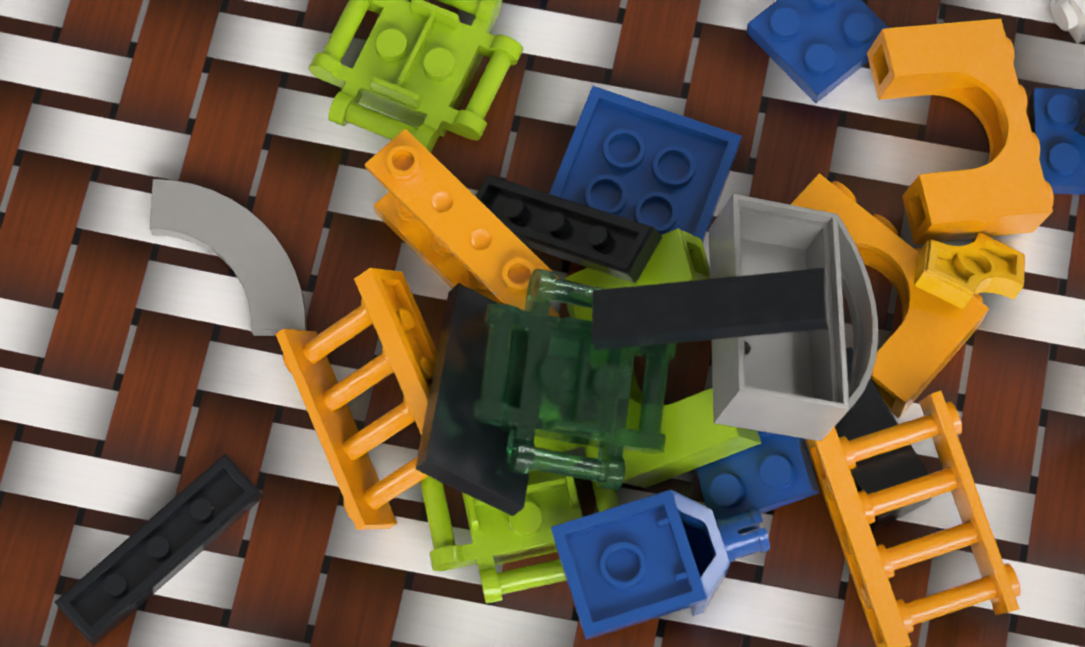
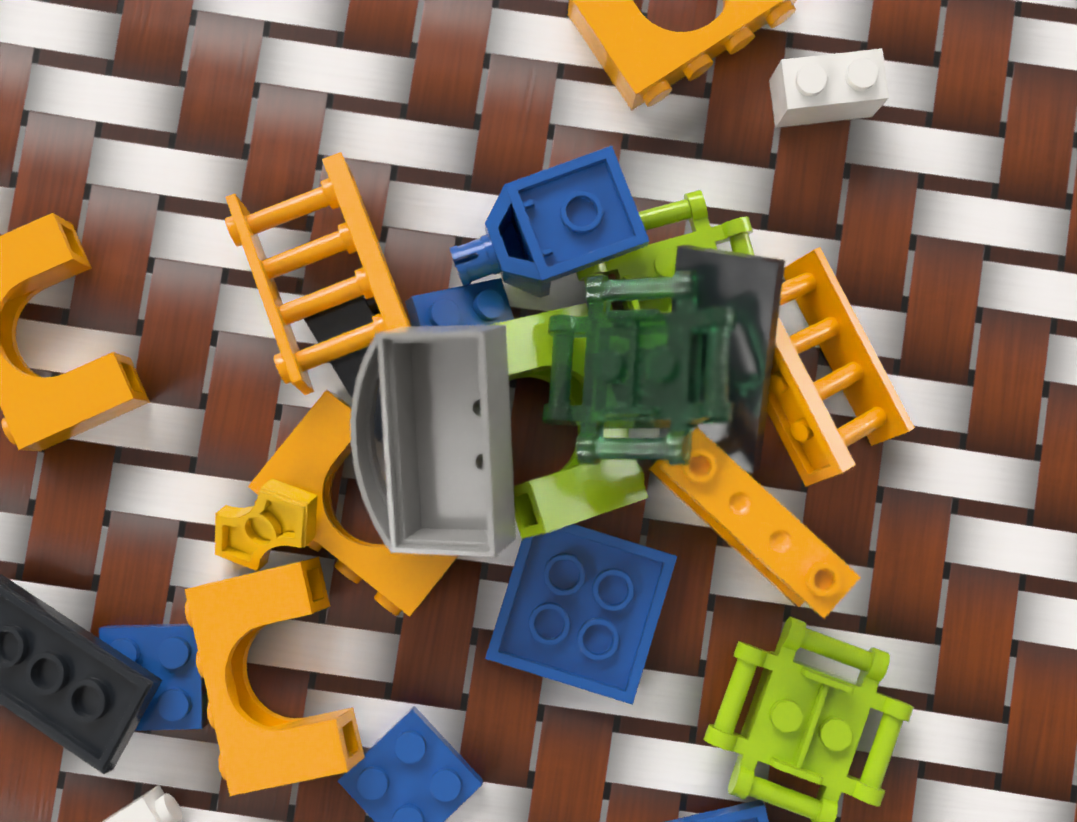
camera: 170 degrees right, 15 degrees up
black tile [54,454,263,646] -> none
light grey tile [150,179,307,336] -> none
black tile [475,174,662,284] -> none
black tile [592,268,828,350] -> none

